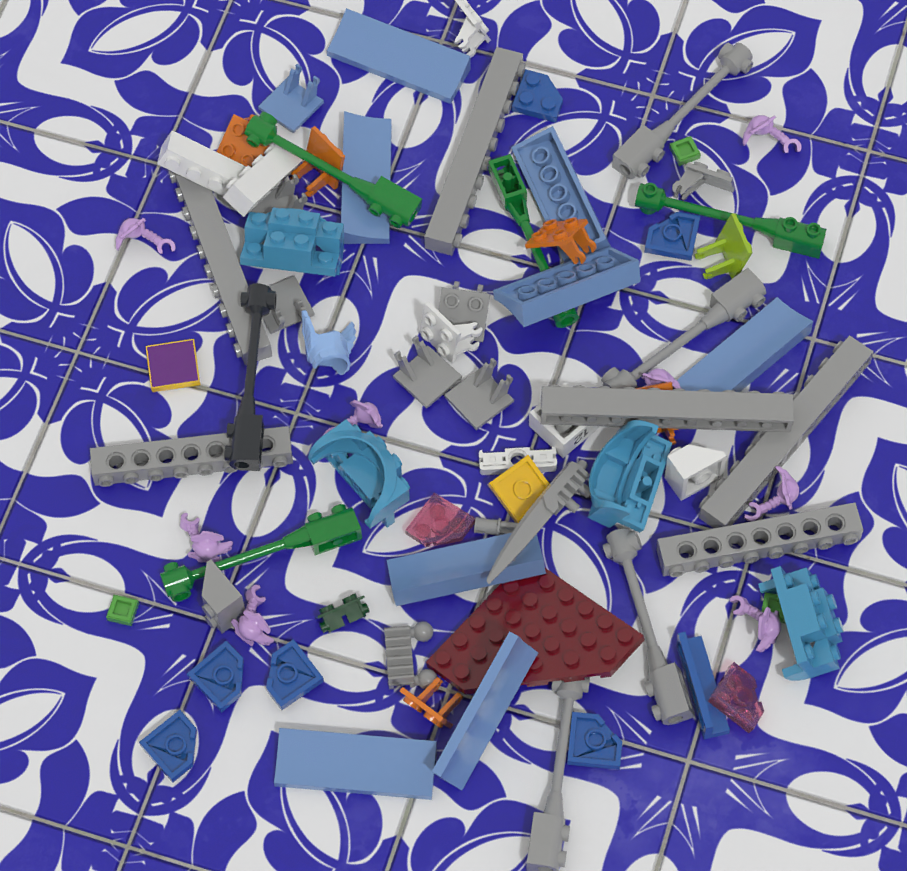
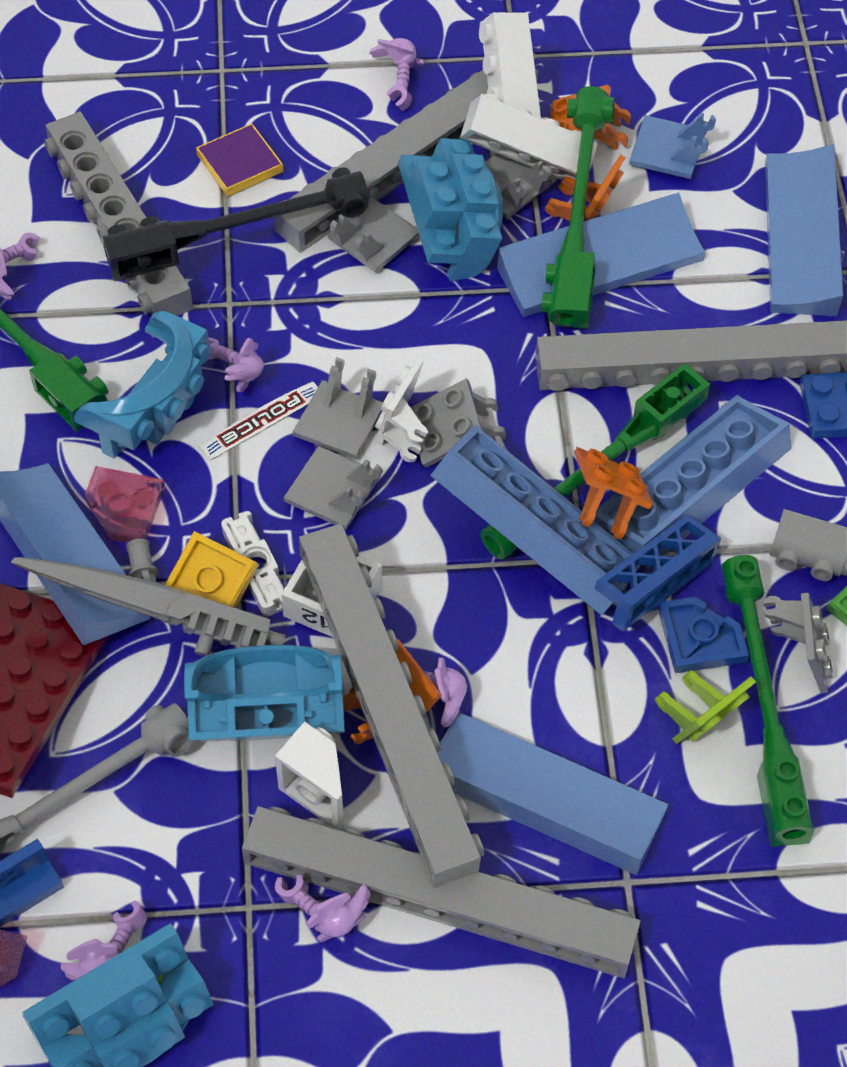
camera: 65 degrees right, 5 degrees down
light blue helmet [301,310,356,375] -> none
light grey bar [601,268,766,389] -> none
light grey brick [656,502,863,577] -> none
none -> sticker [199,382,318,460]
none -> blue fence [594,514,721,632]

